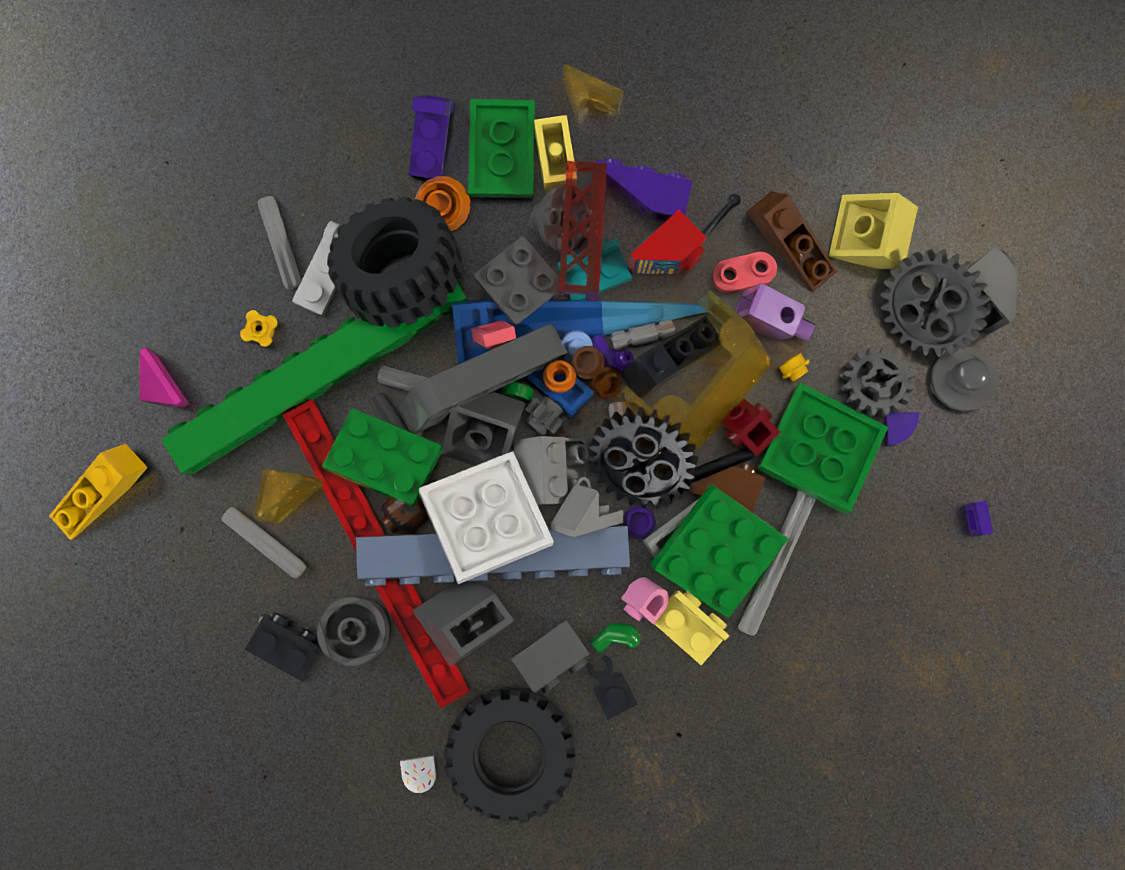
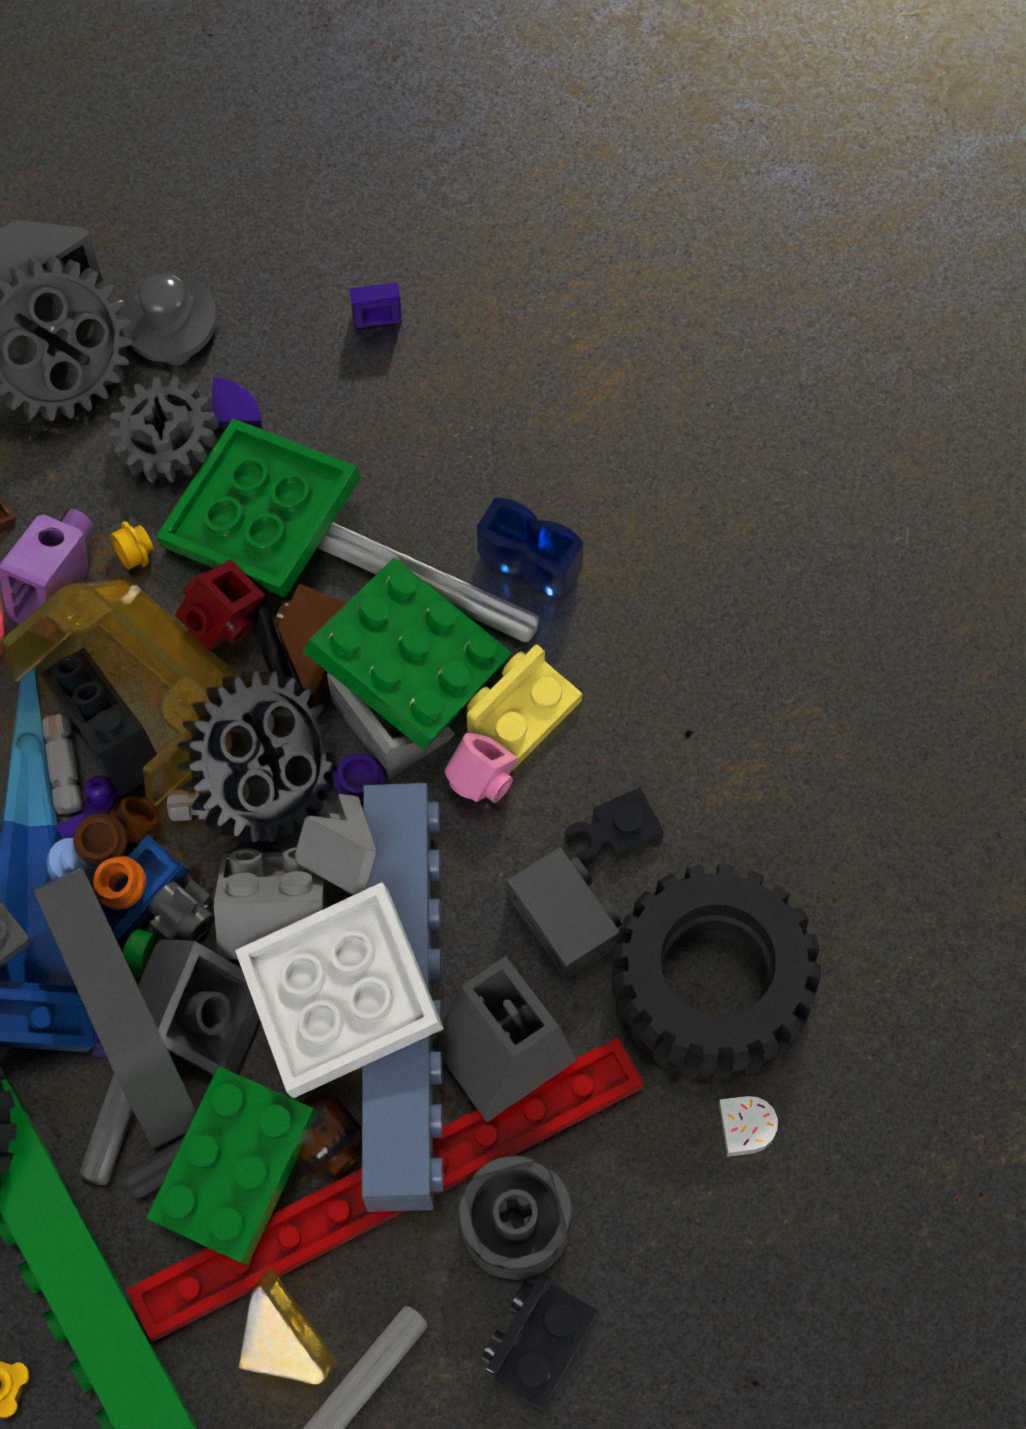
camera: 85 degrees left, 15 degrees down
coral plate [471,320,516,350] -> none
green arm [589,623,641,654] -> none
none -> clear blue brick [477,498,584,597]

